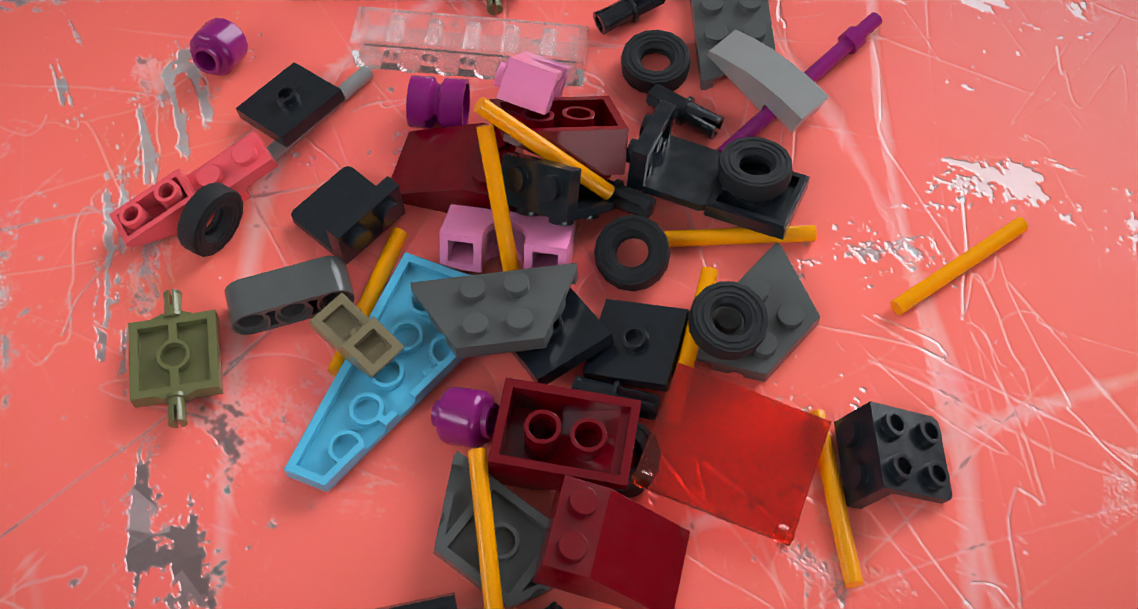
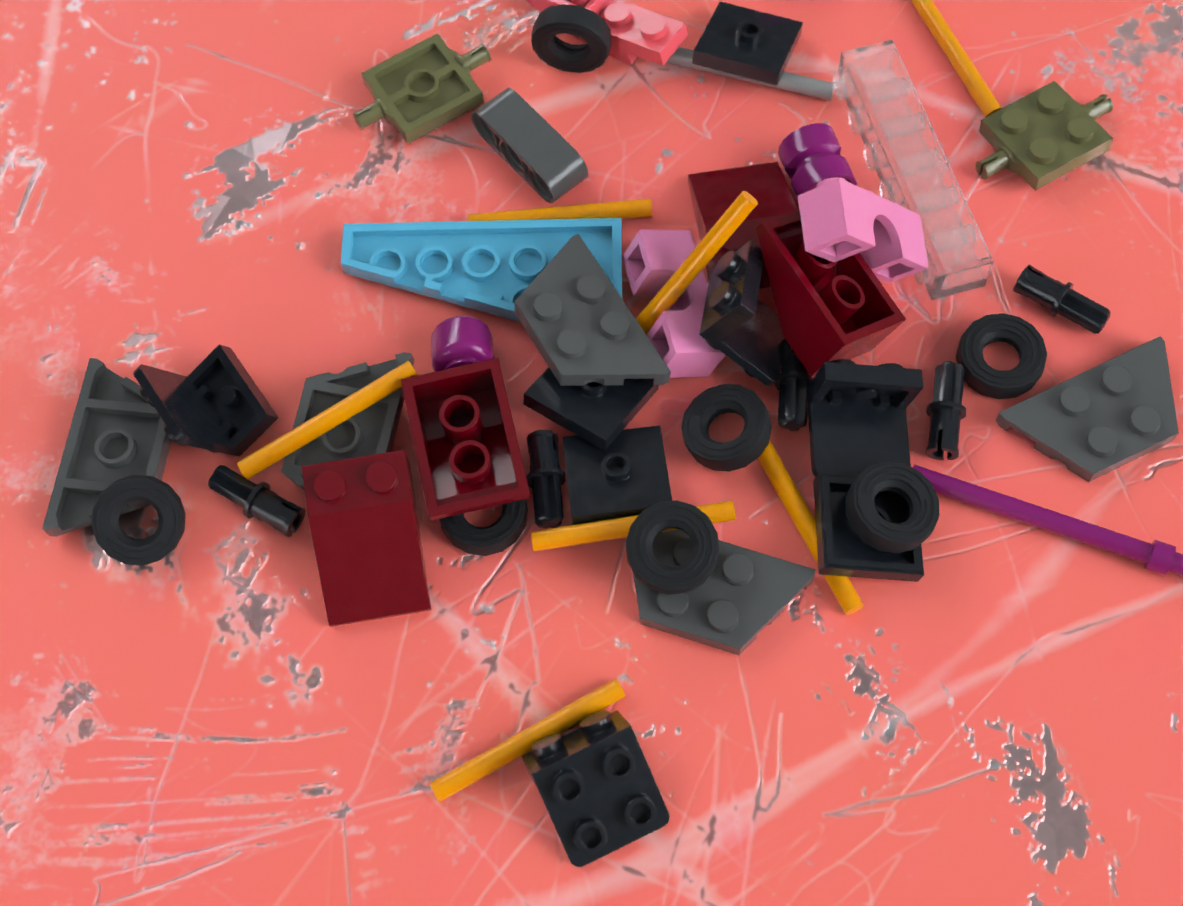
camera: 70 degrees right, 5 degrees up
black bracket [291,166,405,265] -> none
dark tan slope [310,293,405,379] -> none
light orange bar [474,97,615,200] -> none
clear red piece [631,362,832,546] -> none
light grey slope [707,30,829,132] -> none
light orange bar [890,217,1028,315] -> none

